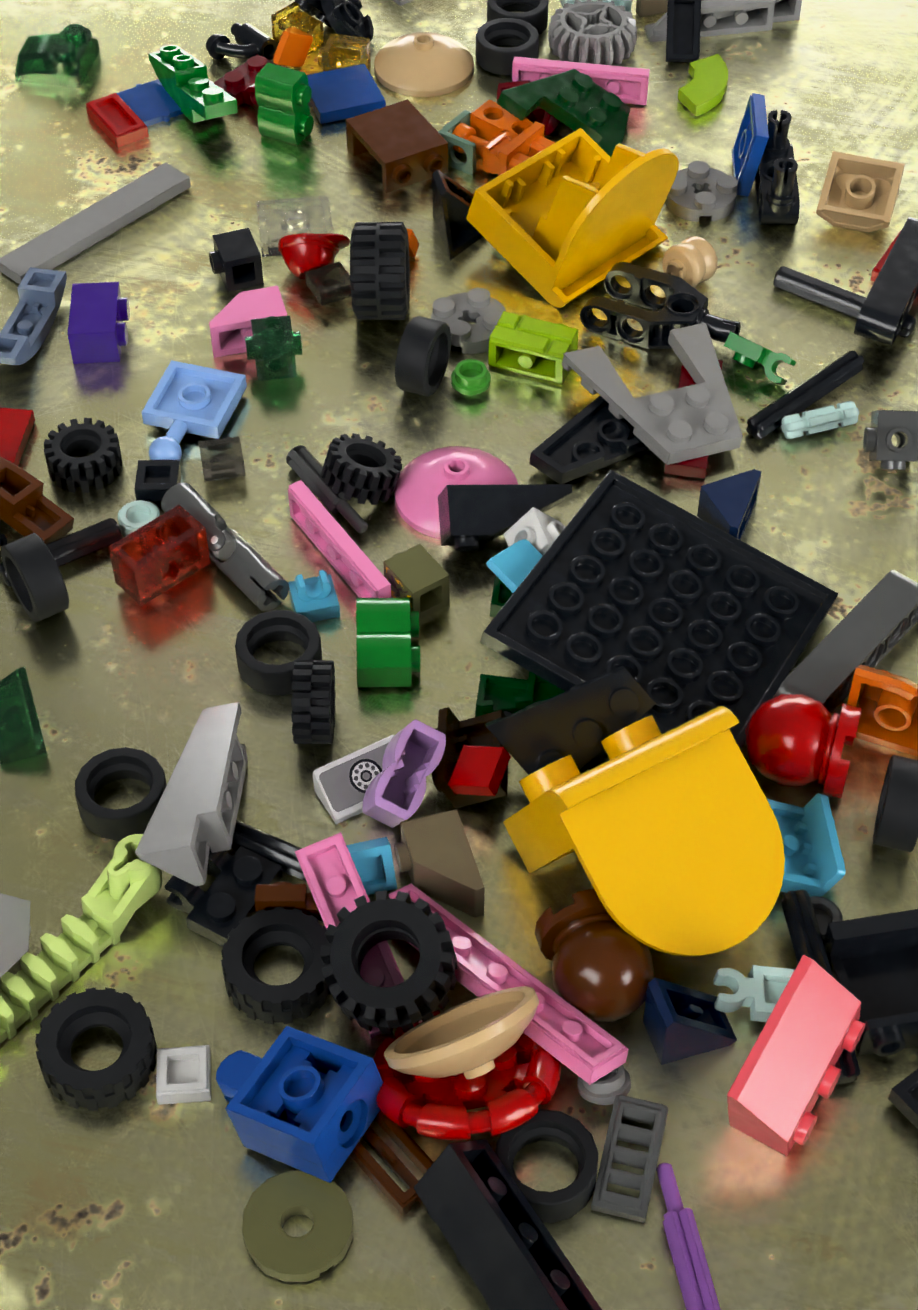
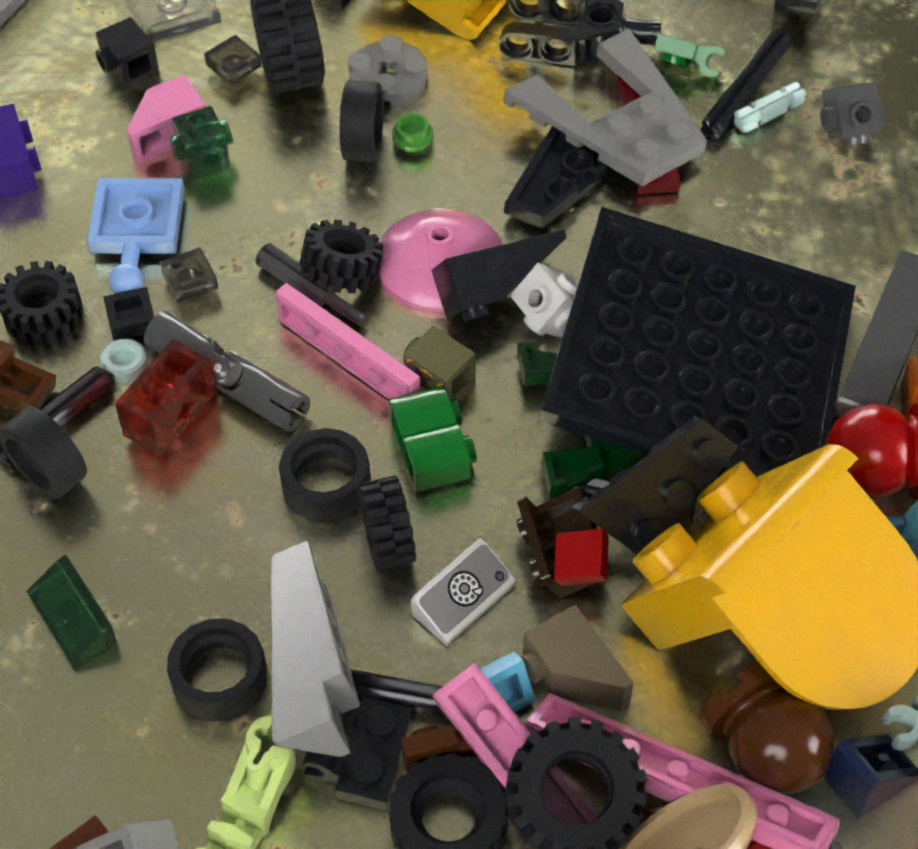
camera: 15 degrees left, 5 degrees up
red hat [278,233,350,279] -> none
medium azure tile [288,570,340,622] -> none
lavender brick [363,719,446,828] -> none
medium azure slope [486,539,543,593] -> none
lime brick [488,311,579,384] -> none
dark blue slope [697,469,762,540] -> none

